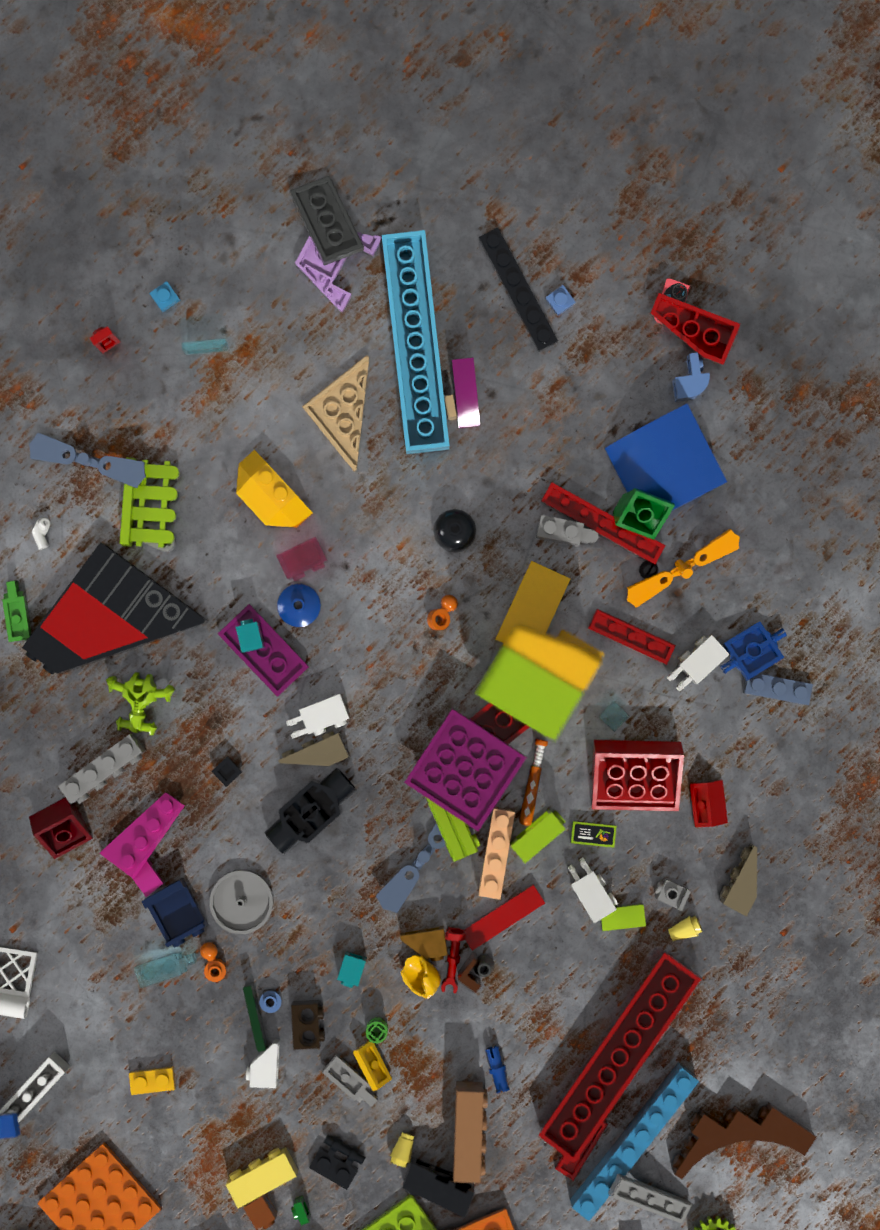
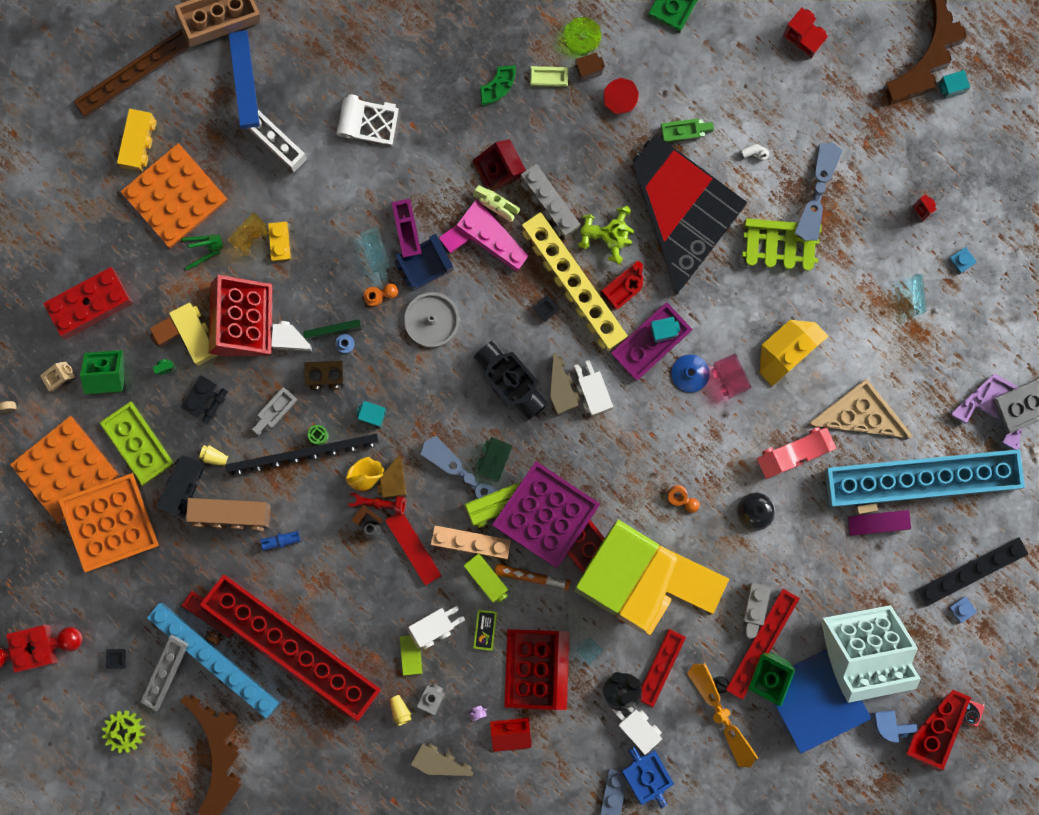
camera: 85 degrees right, 5 degrees down
yellow plate [353,1041,392,1091] -> none
none -> green plant [181,234,224,270]
none -> reddish brown plate [205,629,223,645]
none -> red slope [209,275,272,357]
none -> black plate [225,434,379,476]
none -> clear yellow brick [228,212,269,256]
none -> magenta slope [392,199,422,258]
none -> lavender plate [468,706,487,721]
none -> yellowish green hinge [473,185,520,222]
none -> clear green brick [475,437,513,482]
none -> light yellow brick [521,212,628,352]
none -> red piece [599,260,643,310]
none -> black plate [603,672,642,711]
none -> coral brick [757,427,837,479]
none -> light aqua slope [822,605,921,703]

